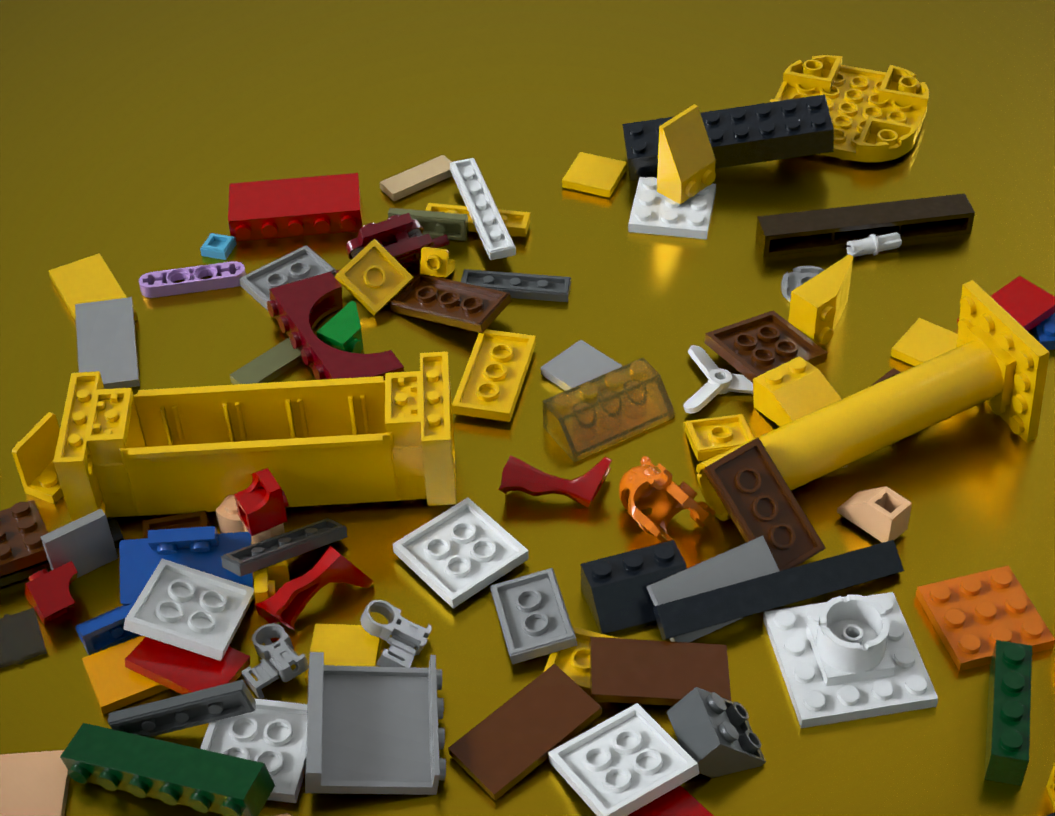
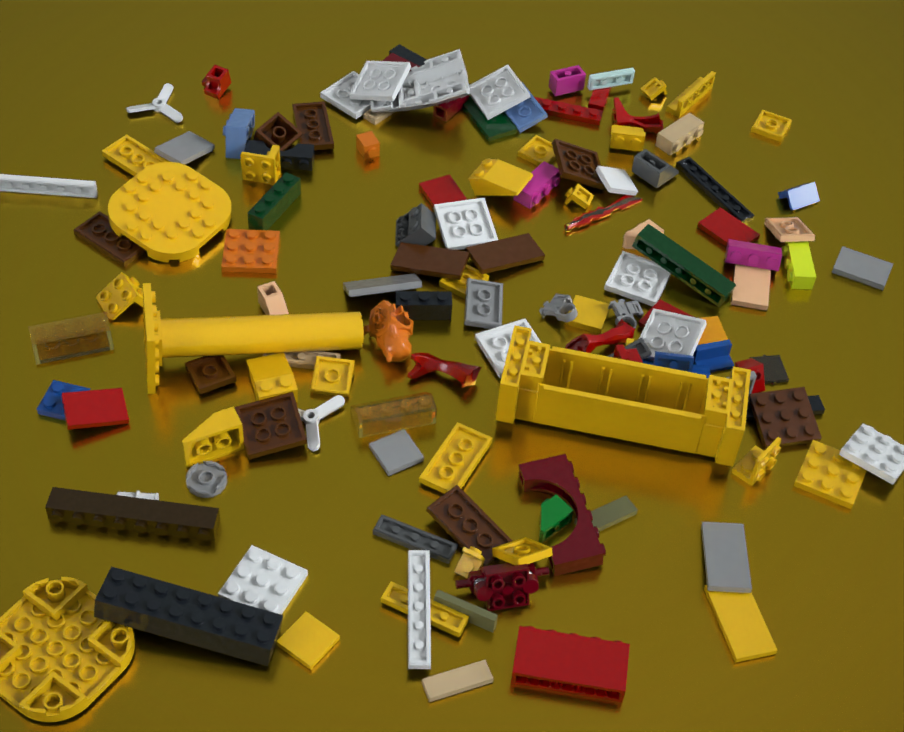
camera: 170 degrees left, 5 degrees up
dark grey tile [108,680,256,737] -> none
lavender beam [139,261,246,298] -> none
medium azure tile [200,233,236,260] -> none
light grey tile [239,245,336,310] -> none
light grey panel [305,652,446,795] -> none
black tile [653,540,904,640] -> none
yellow slope [657,104,716,204] -> none
reddish brown tile [703,437,826,571] -> none
white piece [763,592,938,728] -> none
yellow tile [891,318,958,366] -> none

